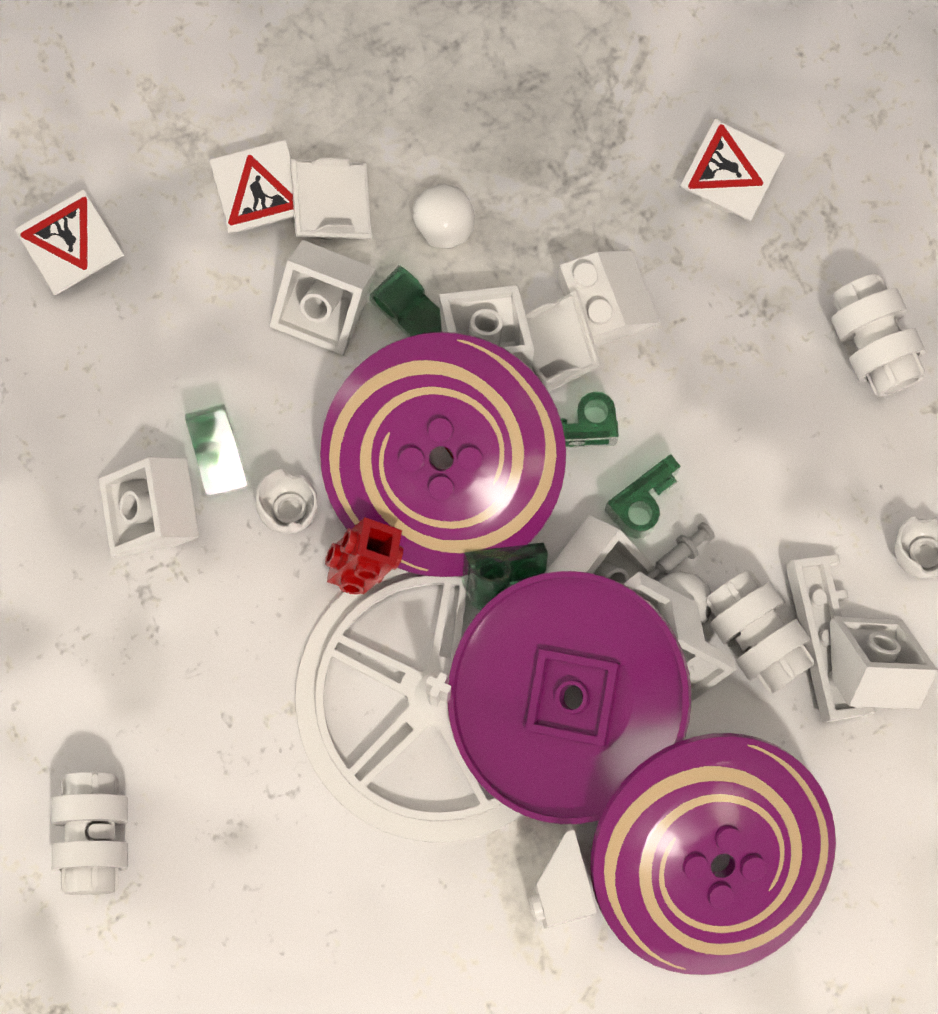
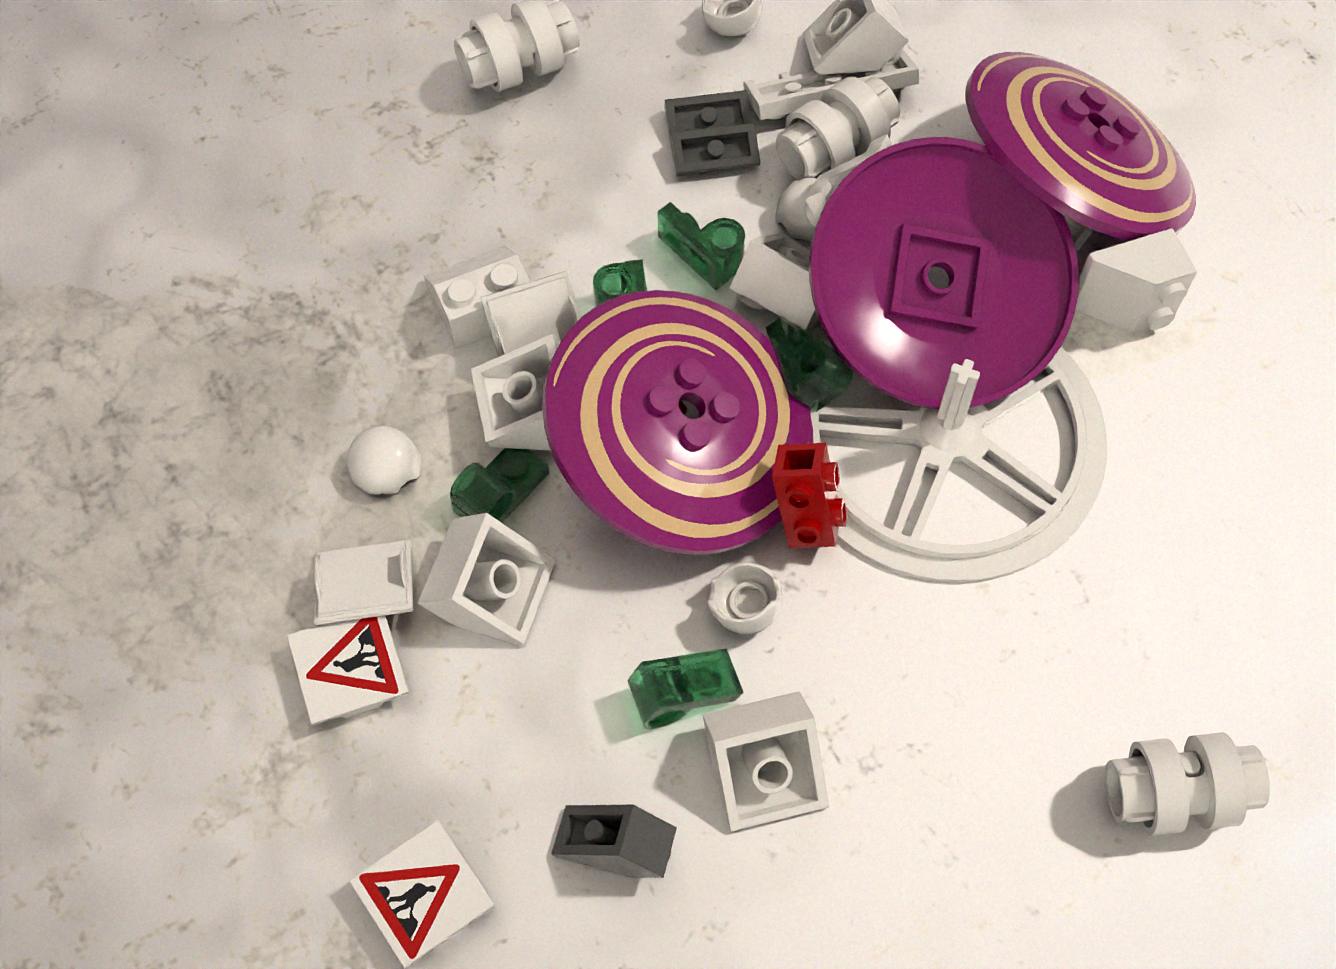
camera: 90 degrees left, 15 degrees down
light grey piece [647,522,715,579] -> none
white piece [680,119,785,222] -> none
none -> dark grey slope [551,804,677,878]
none -> dark grey slope [664,90,761,176]

